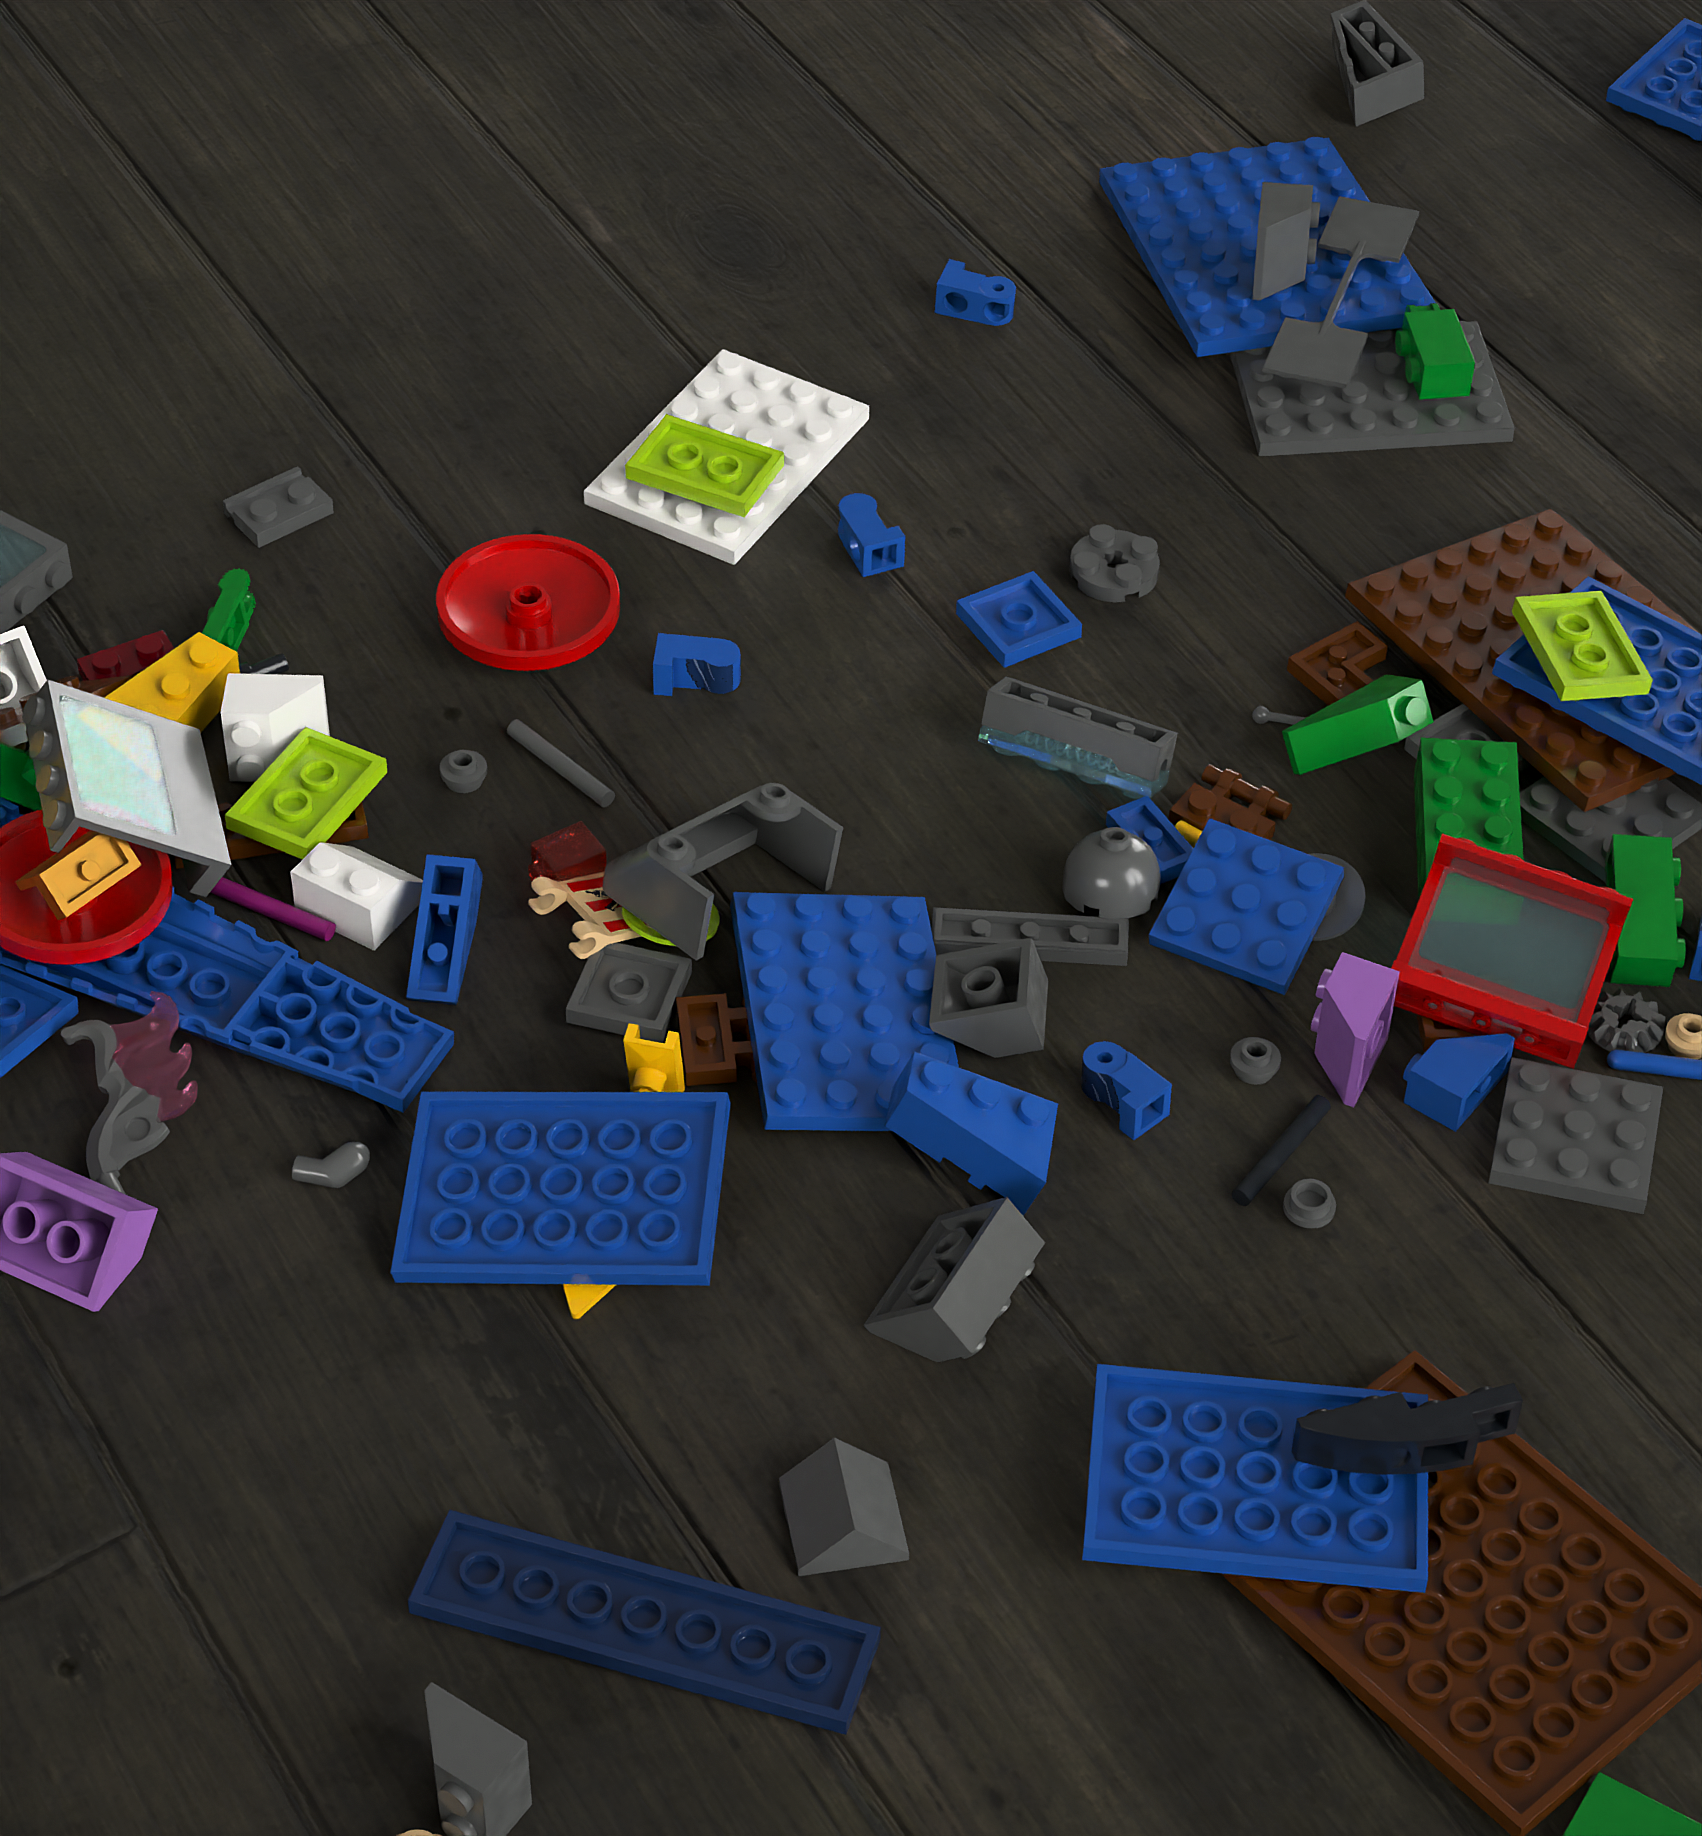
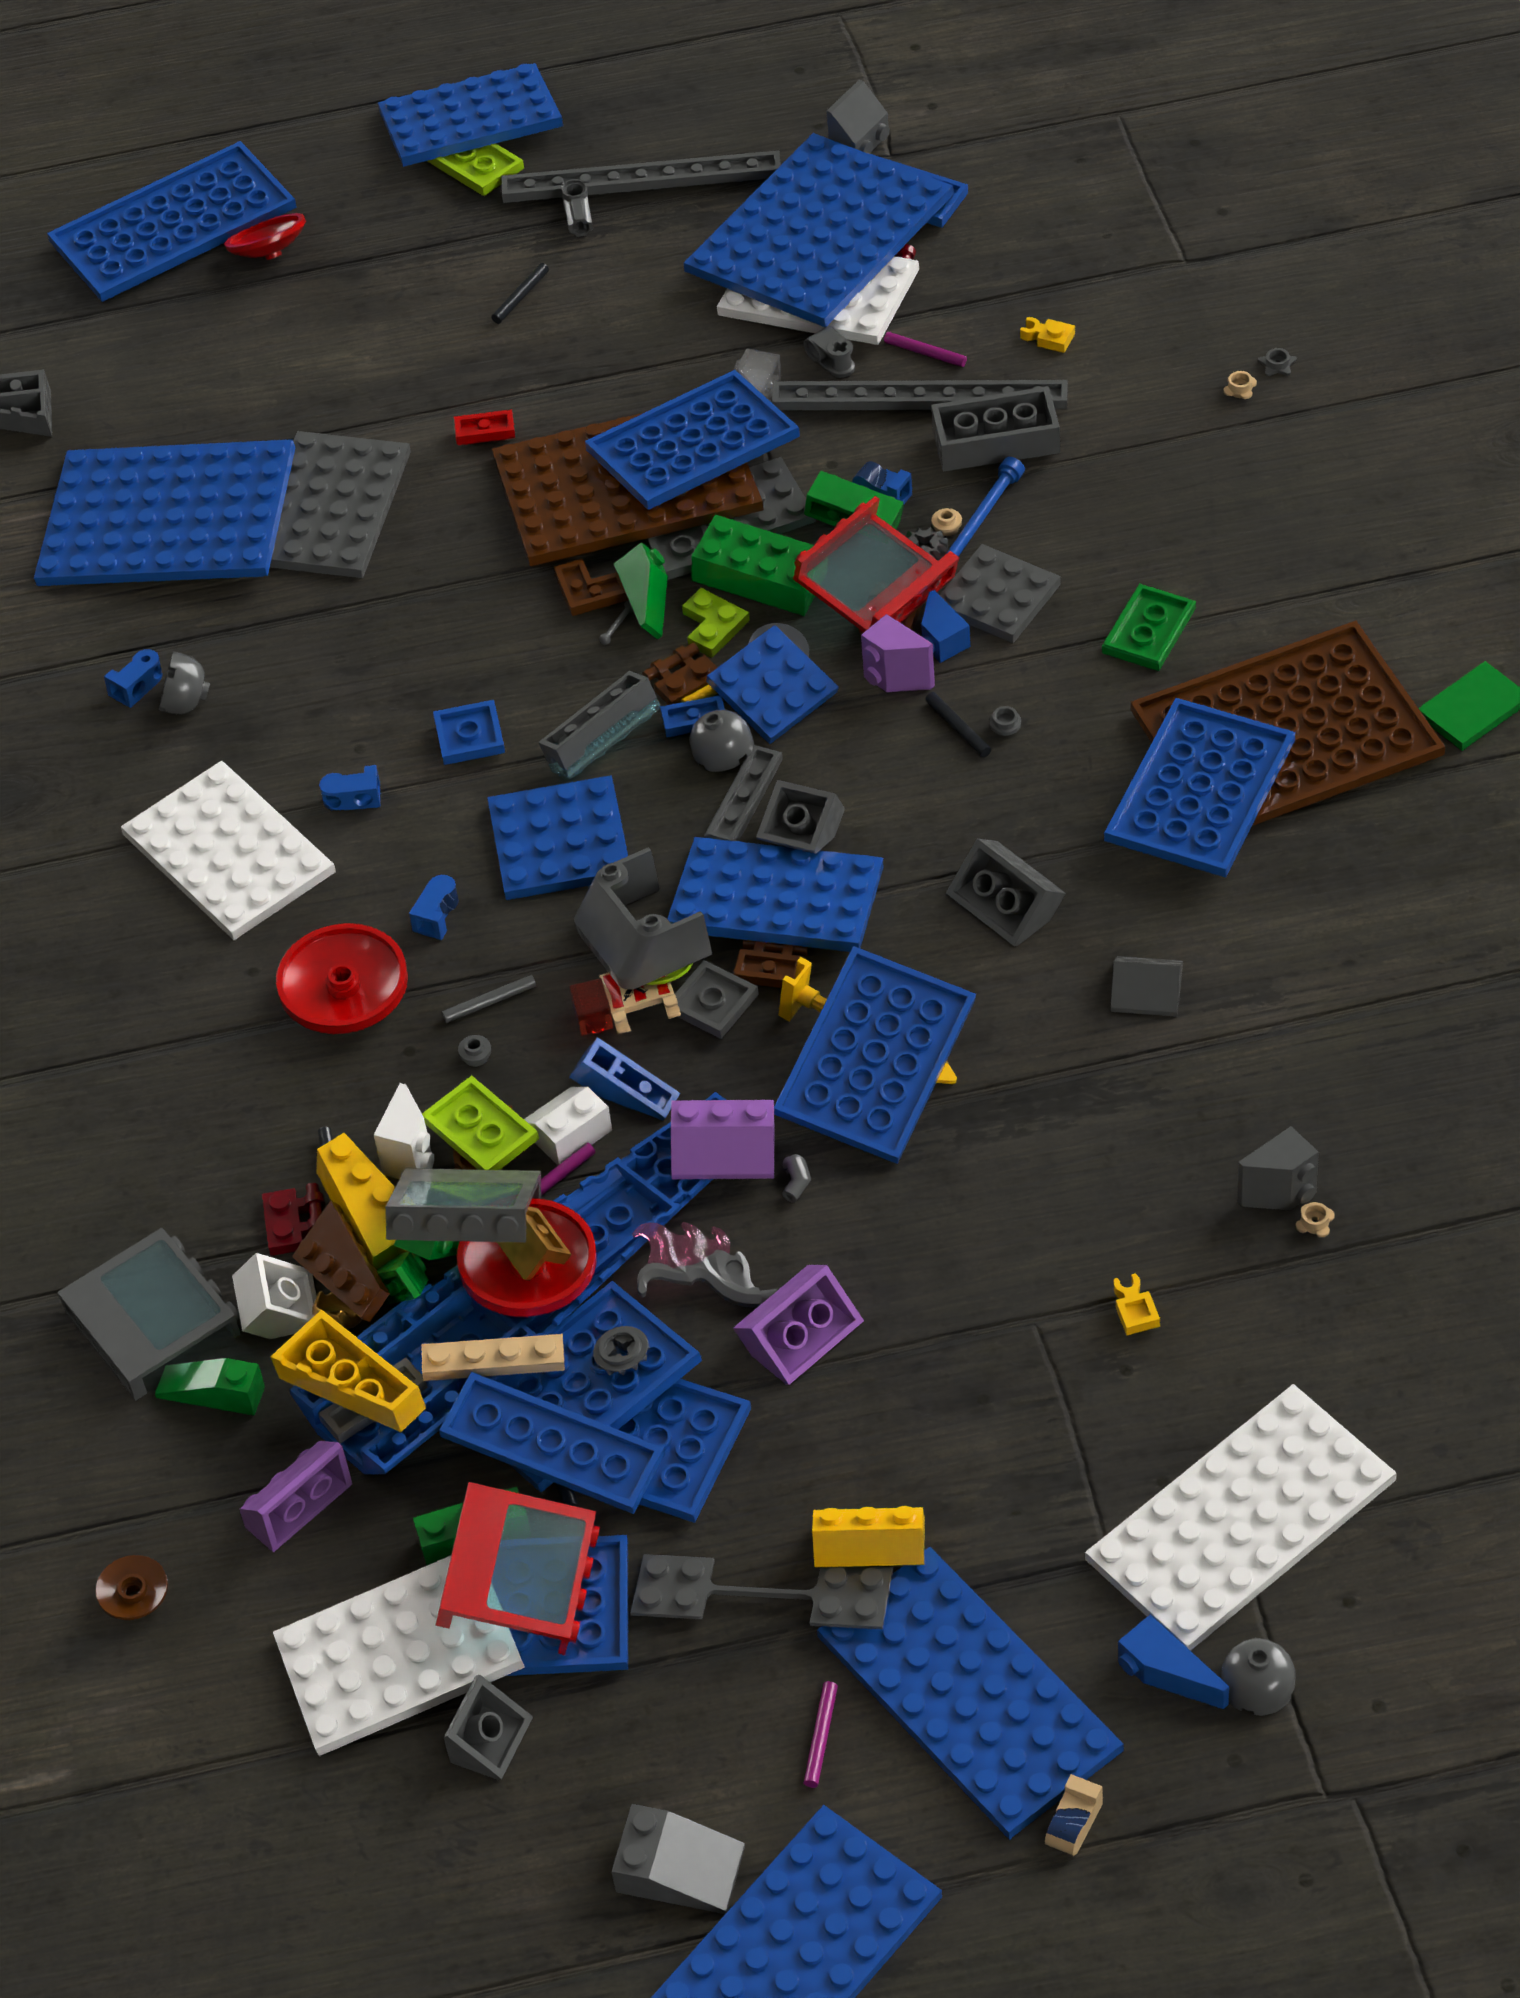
camera: 65 degrees left, 5 degrees up
green hinge [202,568,256,652] -> none
dark grey plate [223,466,334,548] -> none
dark blue plate [408,1510,881,1735] -> none
lime plate [625,414,784,518] -> none
blue wedge [885,1051,1058,1216] -> none
dark grey plate [1069,524,1160,603] -> none
blue leg [1081,1041,1172,1141] -> none
dark grey plate [1230,1037,1281,1085] -> none
dark grey slope [1252,182,1320,300] -> none
dark grey hinge [1262,196,1419,388] -> none
black slope [1291,1383,1523,1475] -> none
green brick [1395,303,1475,400] -> none
lime plate [1512,591,1653,701] -> none
none -> dark grey cylinder [158,651,210,715]
none -> red plate [454,409,515,445]
none -> blue plate [487,775,628,900]
none -> medium lavender slope [671,1100,775,1179]
none -> lime plate [682,588,750,658]
none -> green tile [1102,583,1196,671]
none -> yellow plate [1114,1273,1160,1335]

